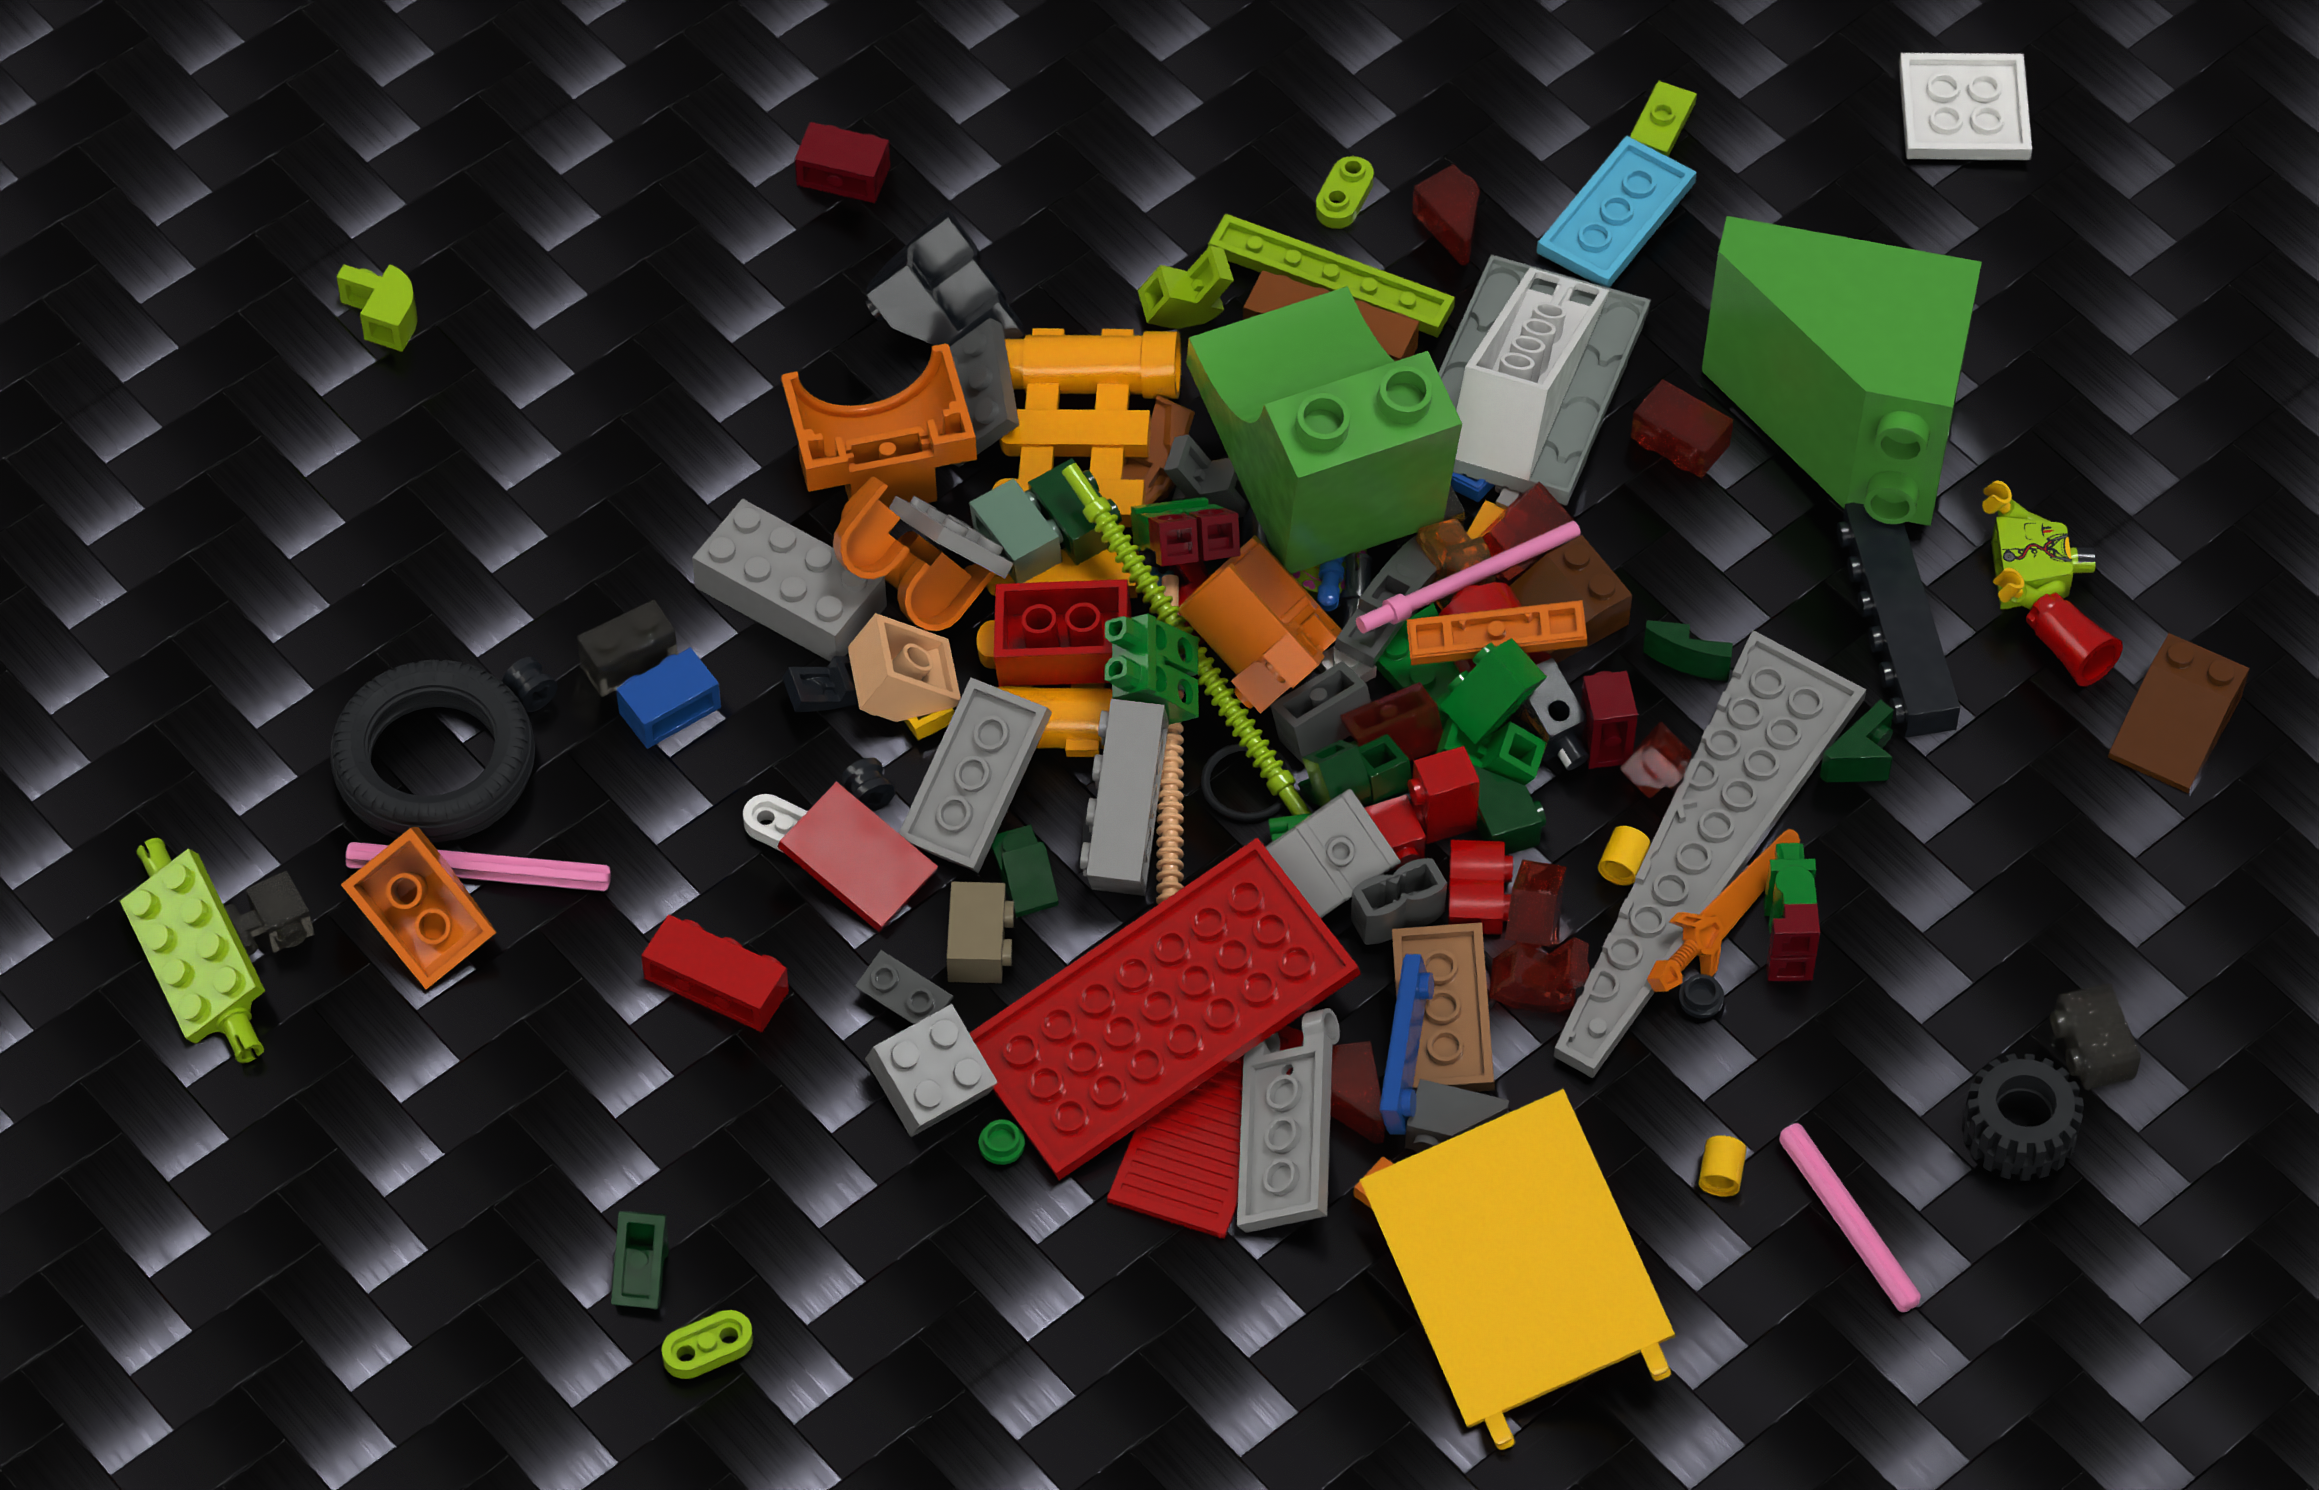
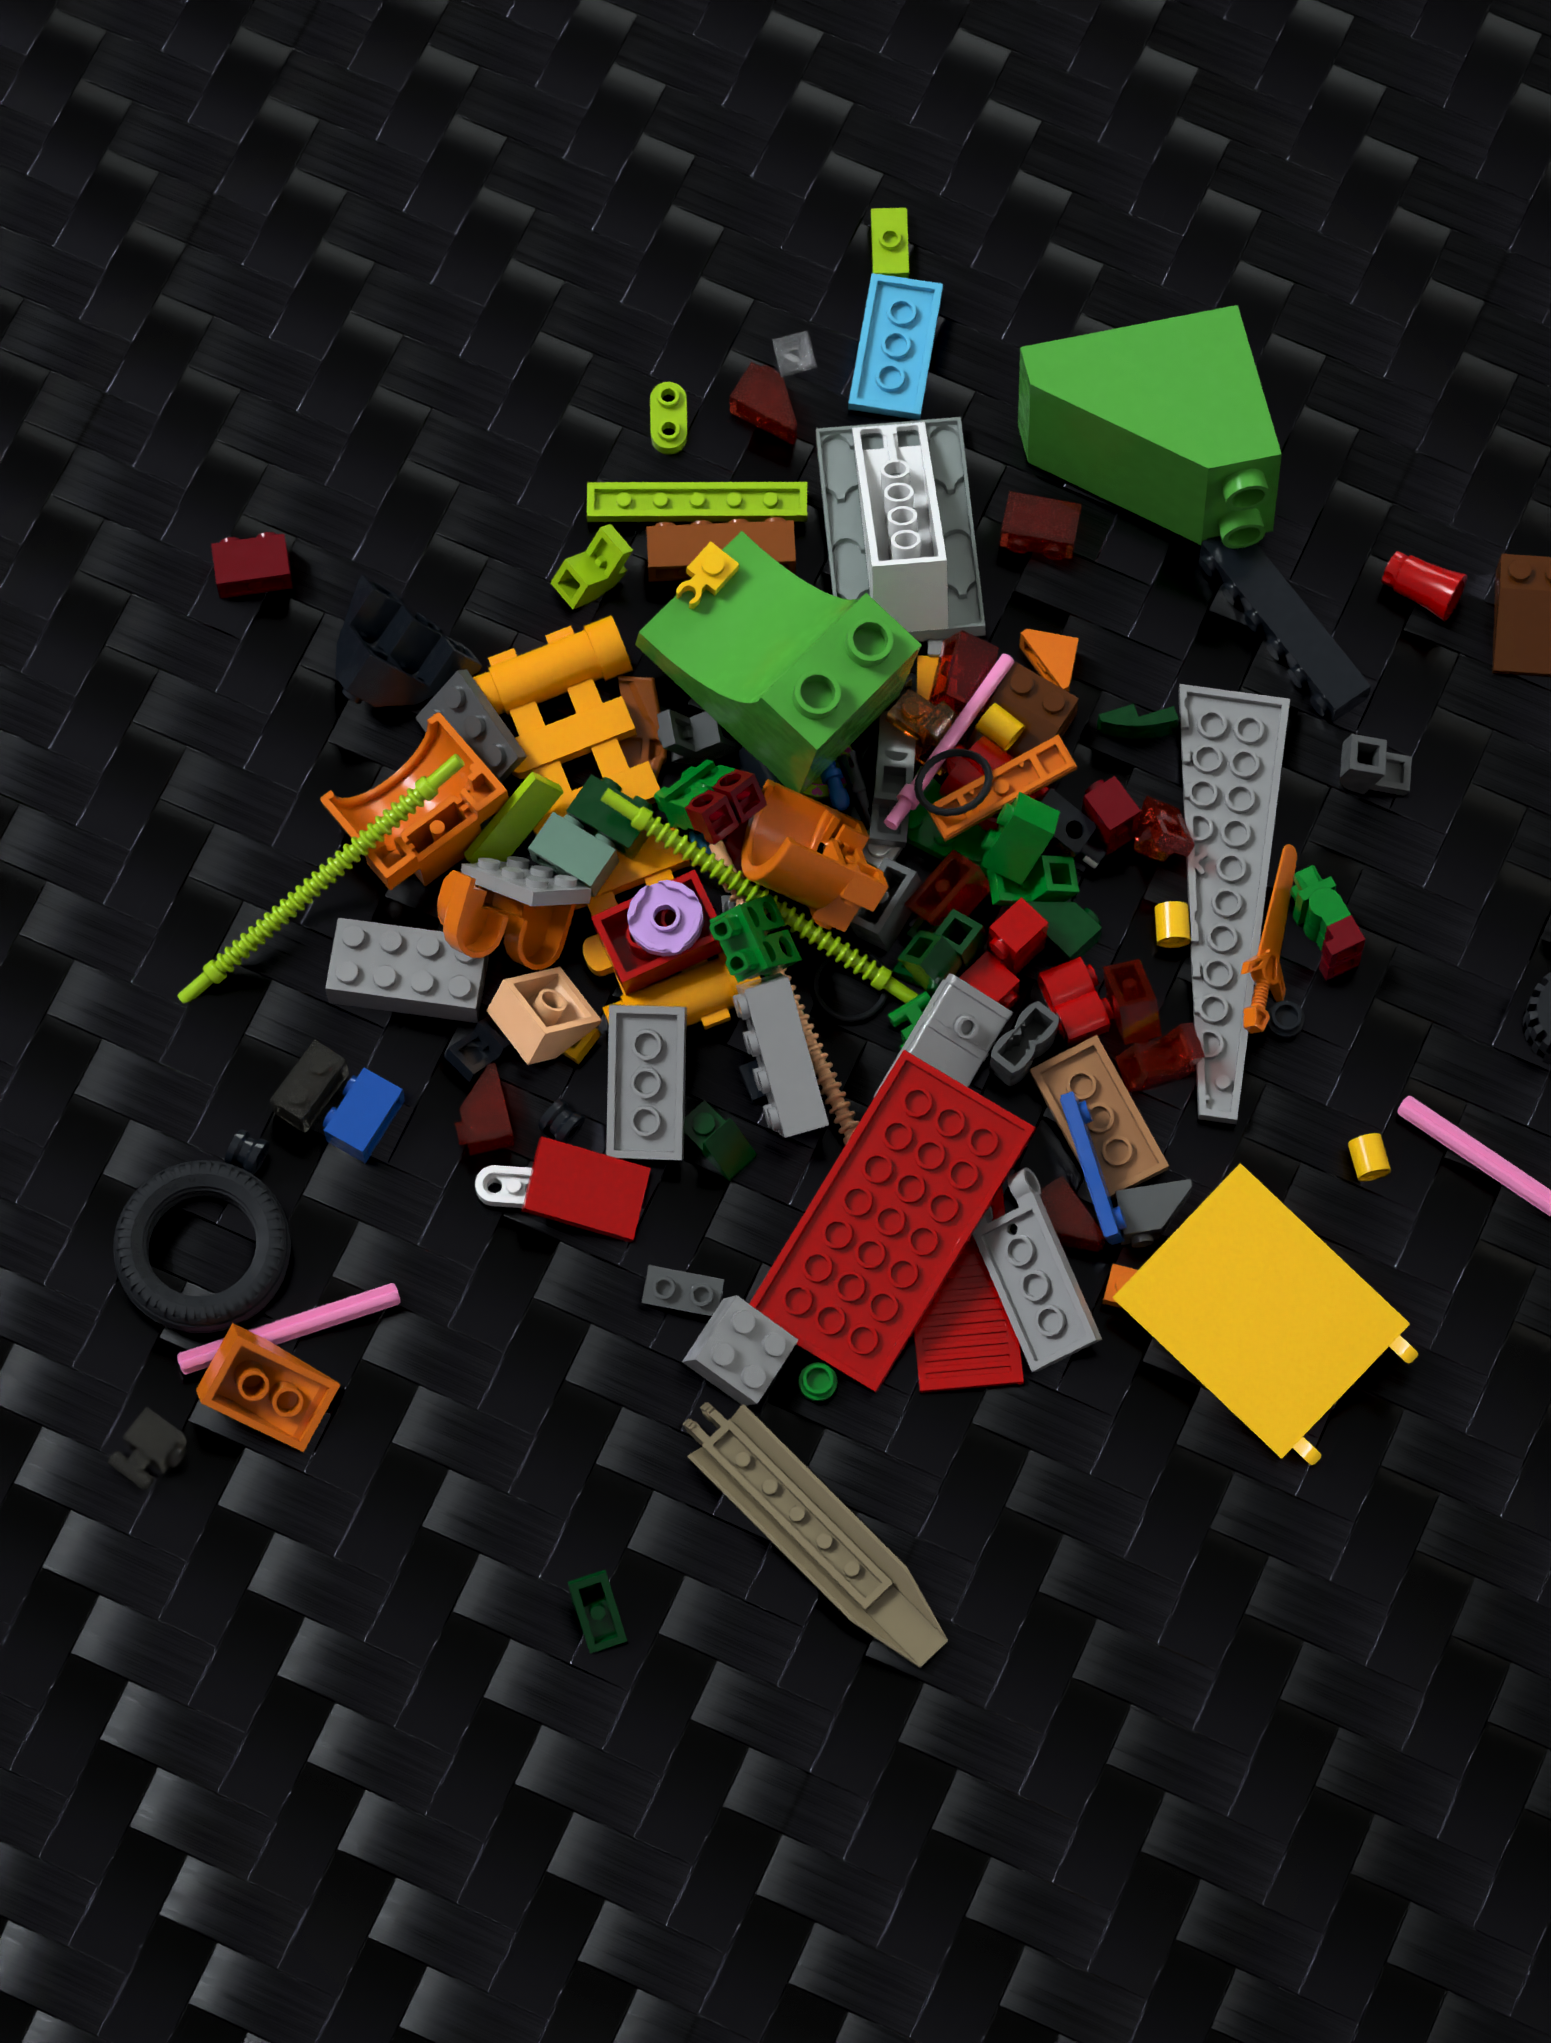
camera: 25 degrees left, 15 degrees up
lime plate [120,838,265,1063] -> none
red brick [641,914,789,1032] -> none
lime plate [662,1310,753,1379] -> none
dark tan brick [947,882,1014,983] -> none
dark green slope [1820,700,1894,782] -> none
white plate [1899,53,2032,160] -> none
lime torso [1982,480,2095,610] -> none
none -> lime hose [177,754,465,1004]
none -> clear red slope [455,1063,514,1155]
none -> lime tile [464,771,564,863]
none -> lavender tile [627,880,704,957]
none -> yellow plate [676,541,739,609]
none -> dark tan hinge [682,1402,948,1668]
none -> clear tile [772,331,817,377]
none -> black tyre [914,749,993,816]
none -> yellow beam [975,703,1025,751]
none -> orange slope [1019,629,1079,692]
none -> dark grey brick [1340,734,1412,796]

